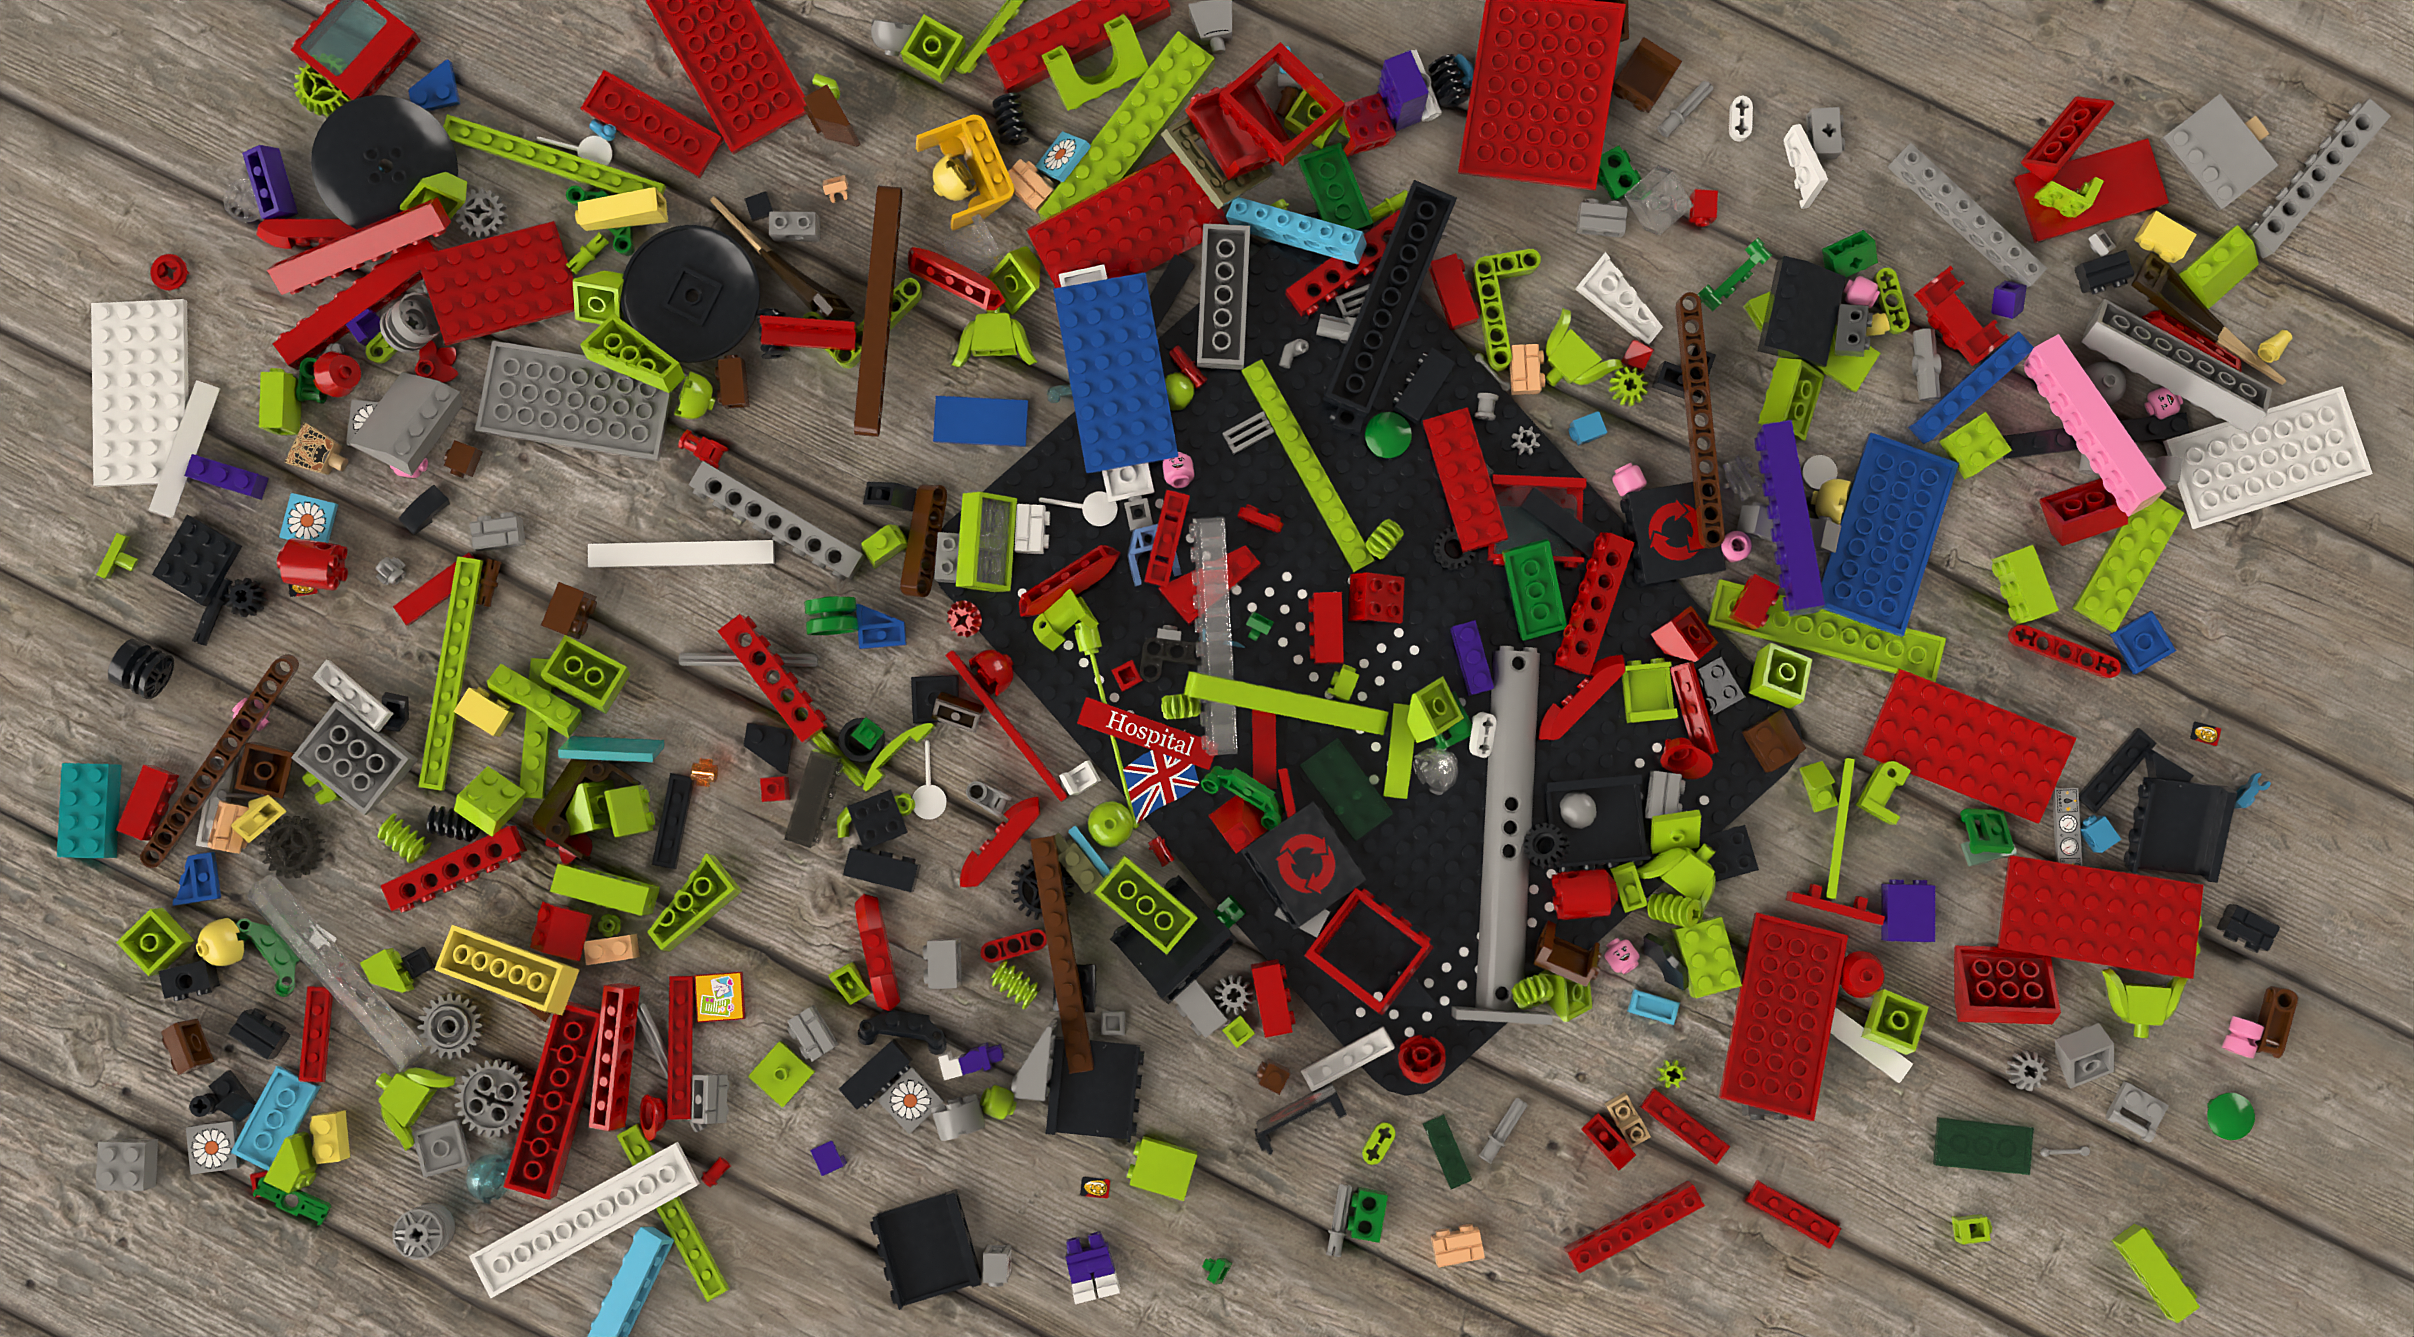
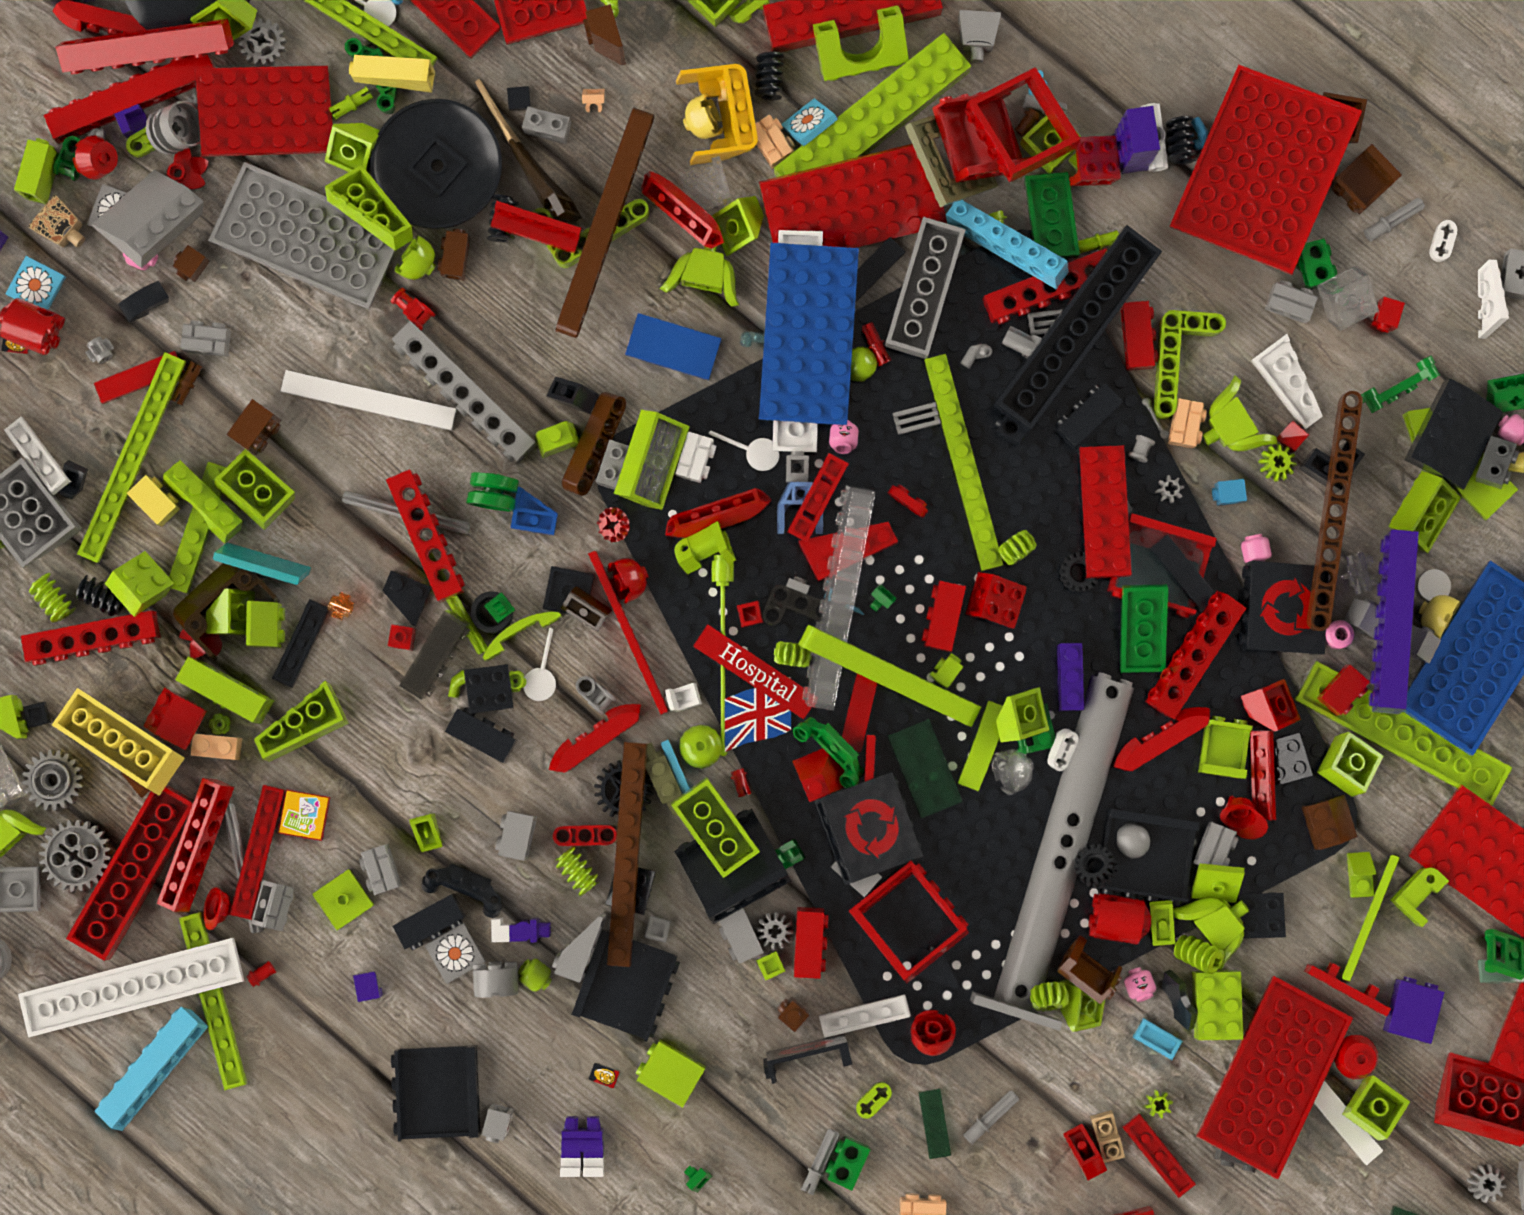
camera: 10 degrees right, 0 degrees up
clear light blue cylinder [466,1154,511,1204] -> none
red brick [855,894,901,1011] -> none
green dish [1365,412,1412,458] -> none

